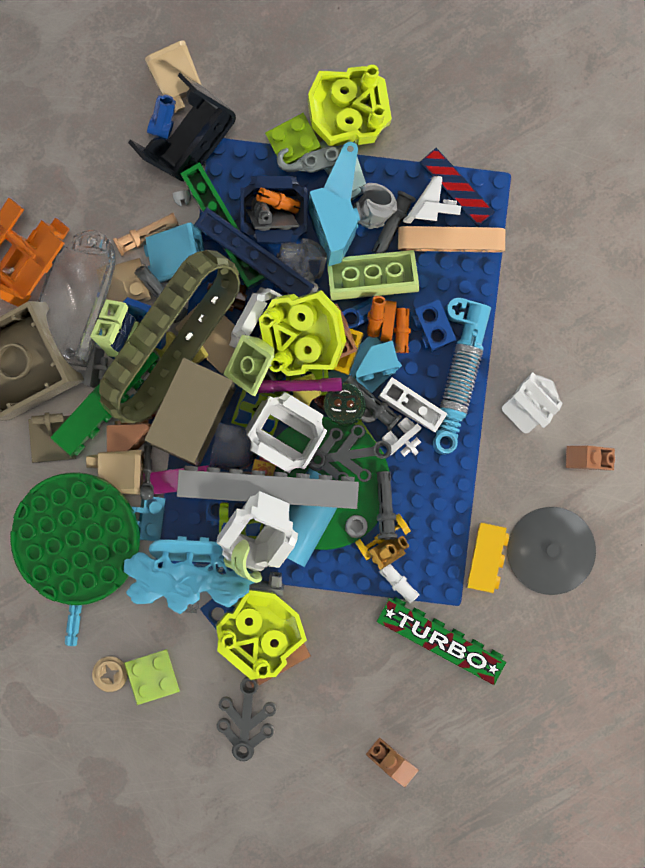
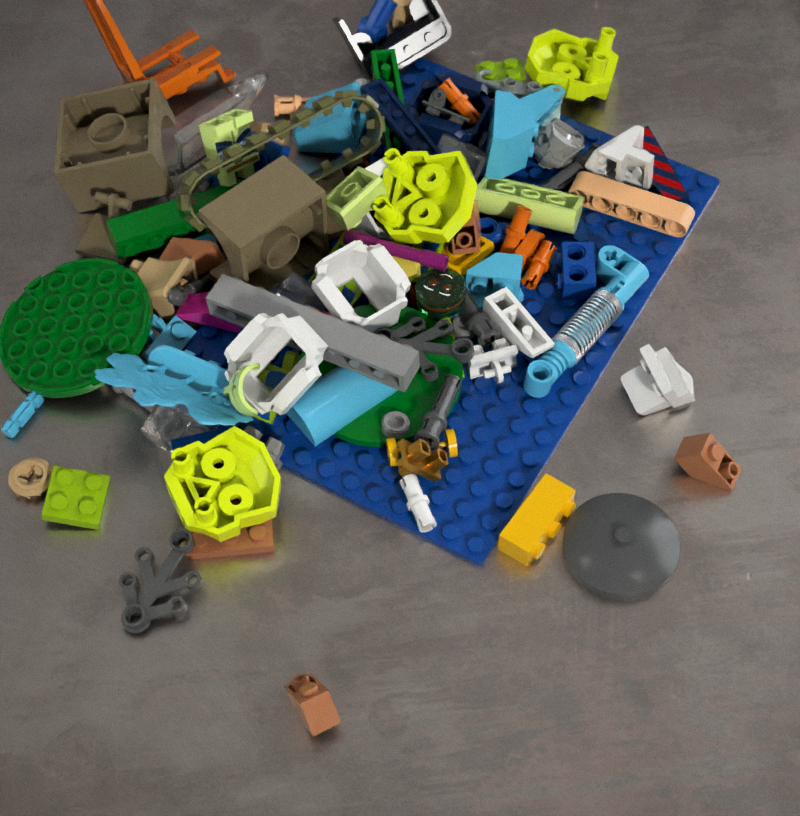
camera: 25 degrees right, 30 degrees down
dark grey pin [134,264,188,323] -> none
brick [376,597,507,685] -> none

